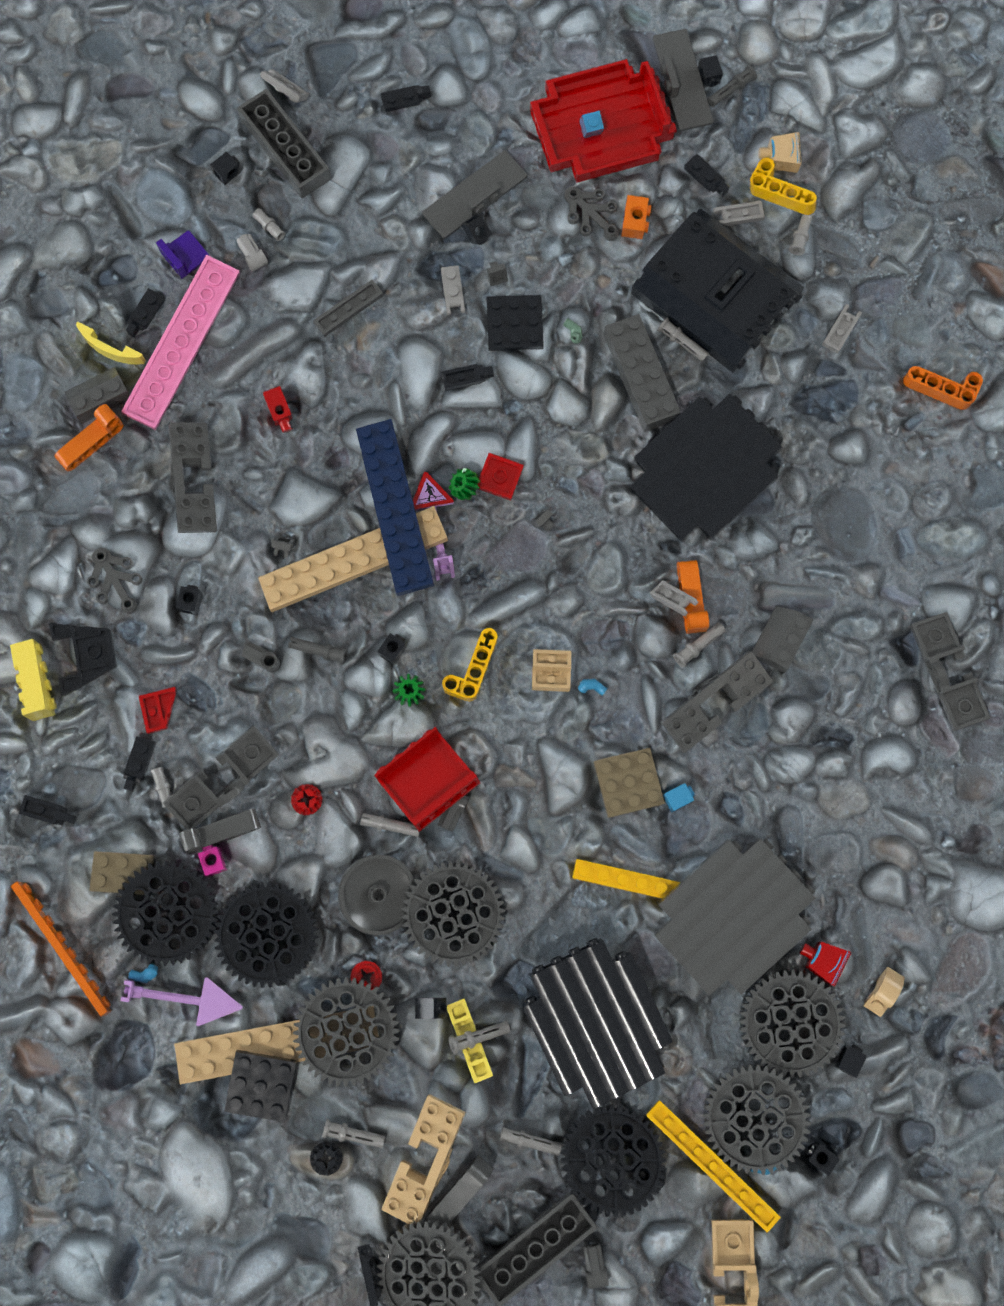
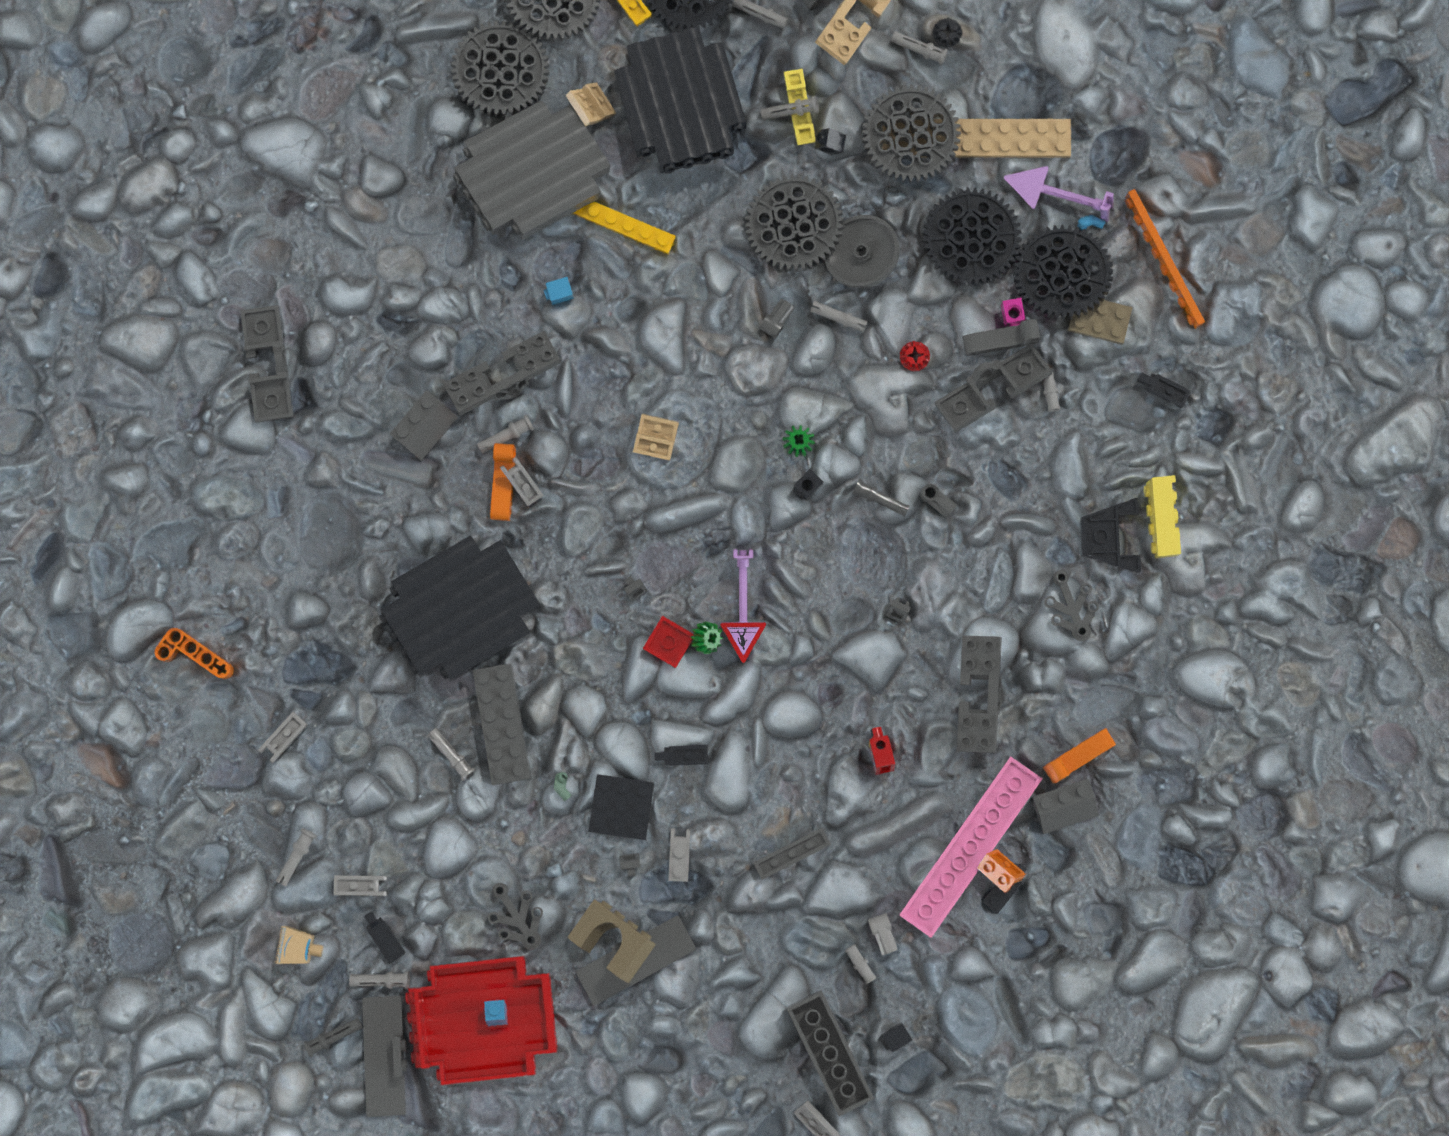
camera: 165 degrees left, 5 degrees up
light yellow slope [76,322,146,365] -> none
black hinge [123,736,156,792] -> none
red wing [138,687,177,734] -> none
dark purple bracket [156,231,210,279] -> none
black brick [176,585,203,616] -> none
black plate [224,1050,297,1122] -> none
tan plate [258,506,448,612] -> none
red gear [350,961,383,990] -> none
dark blue plate [356,419,435,596] -> none
red panel [374,727,480,832] -> none
black hinge [380,85,431,112] -> none
yellow beam [442,628,497,702] -> none
black brick [461,214,492,245] -> none
dark azure arm [578,679,608,696] -> none
dark tan plate [593,748,665,818] -> none
orange brick [621,195,651,239] -> none
black panel [631,208,804,373] -> none
black brick [698,55,723,87] -> none
yellow beam [750,158,817,215] -> none
red torso [799,941,852,987] -> none
black brick [834,1044,867,1078] -> none
tan brick [864,967,905,1017] -> none
none -> light grey pin [349,972,410,989]
none -> tan slope [566,83,616,126]
none -> dark tan arch [567,899,656,983]
none -> orange bracket [977,849,1026,893]

